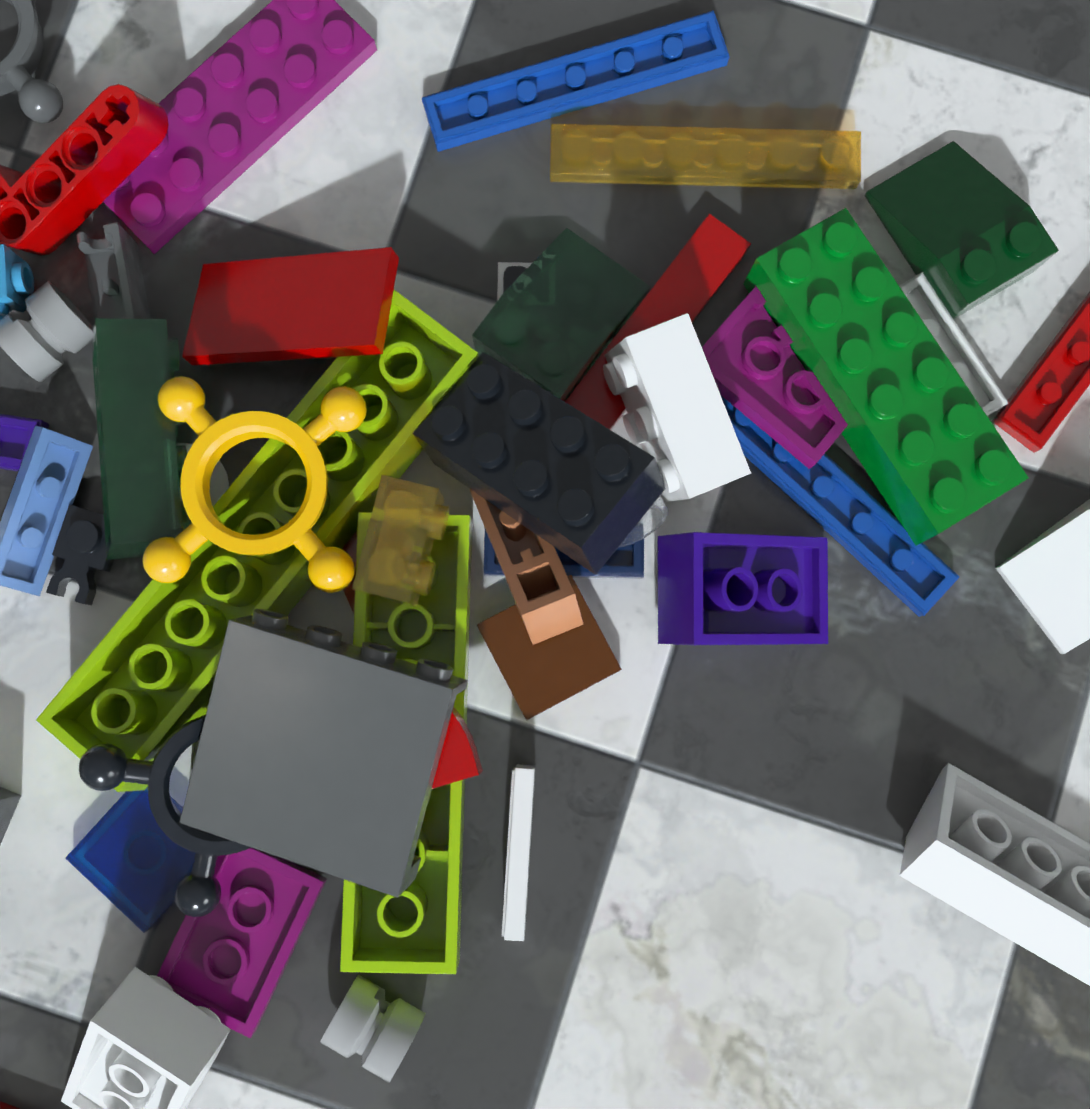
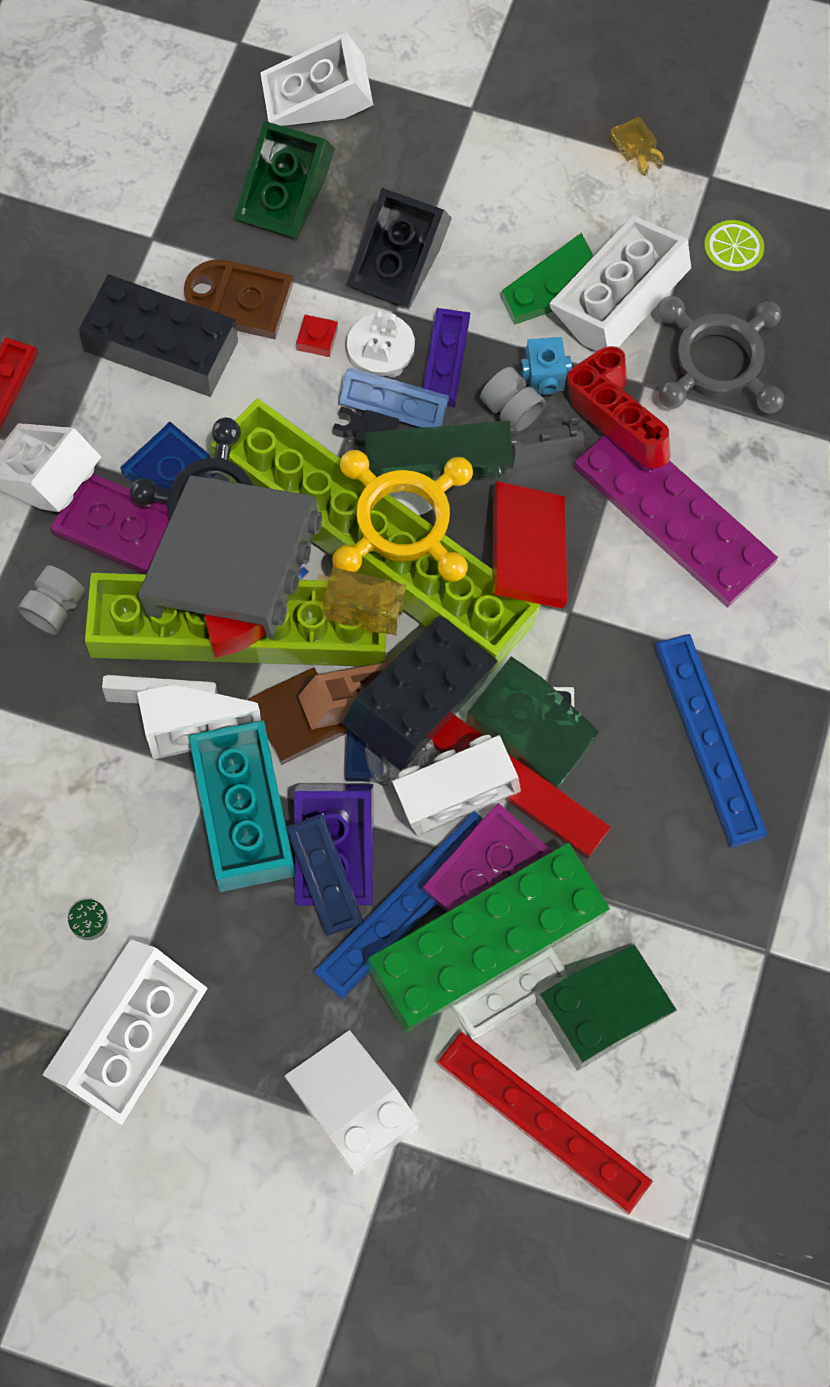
camera: 85 degrees right, 15 degrees down
clear yellow plate [550,124,861,189] -> none
none -> dark green tile [68,899,109,941]
none -> white slope [137,683,261,760]
none -> teal brick [189,720,295,892]
none -> dark blue tile [286,813,364,936]

